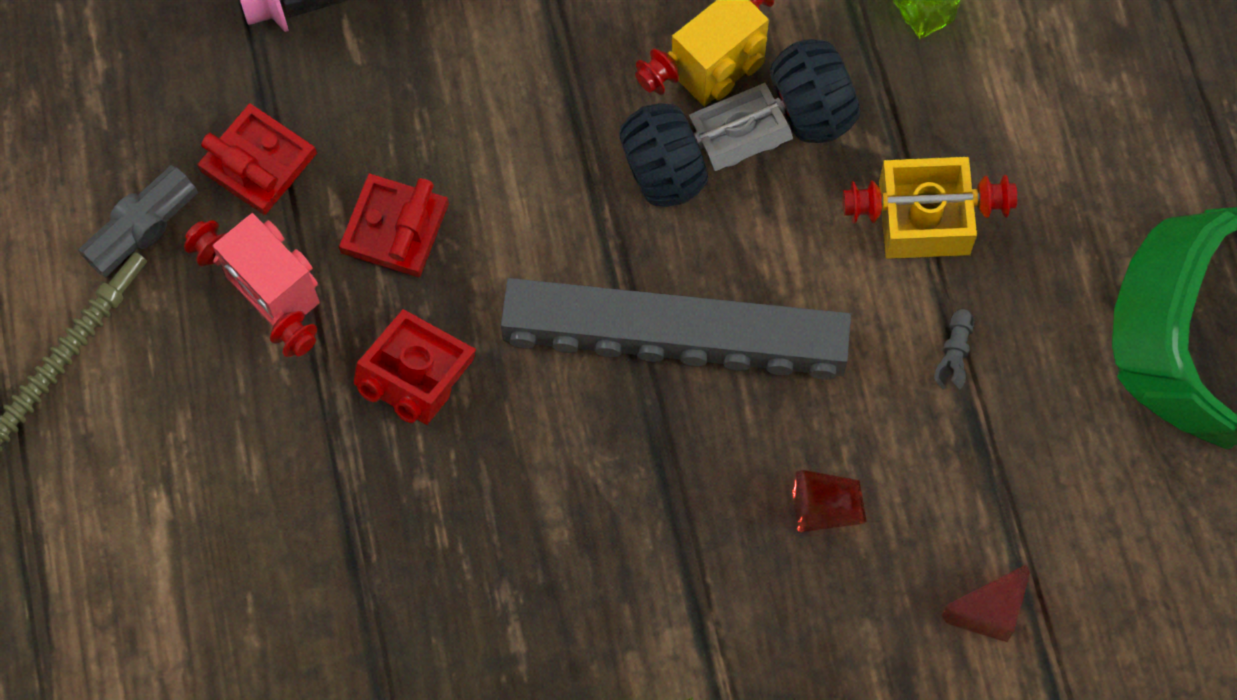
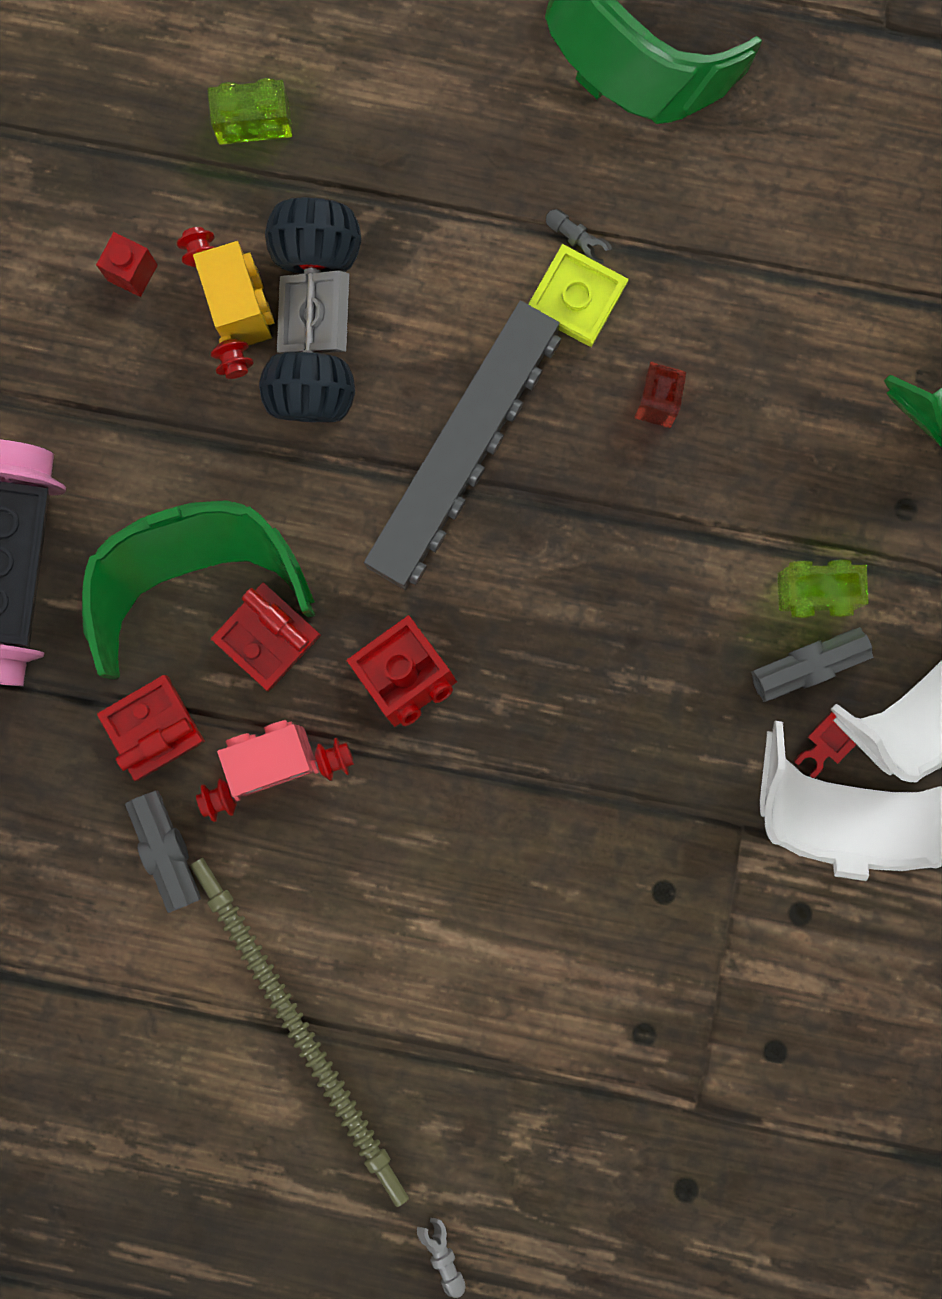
camera: 65 degrees left, 15 degrees up
yellow brick [843,157,1017,259] -> none
clear red slope [942,565,1030,642] -> none
none -> green piece [82,501,315,680]
none -> neon yellow plate [528,244,629,348]

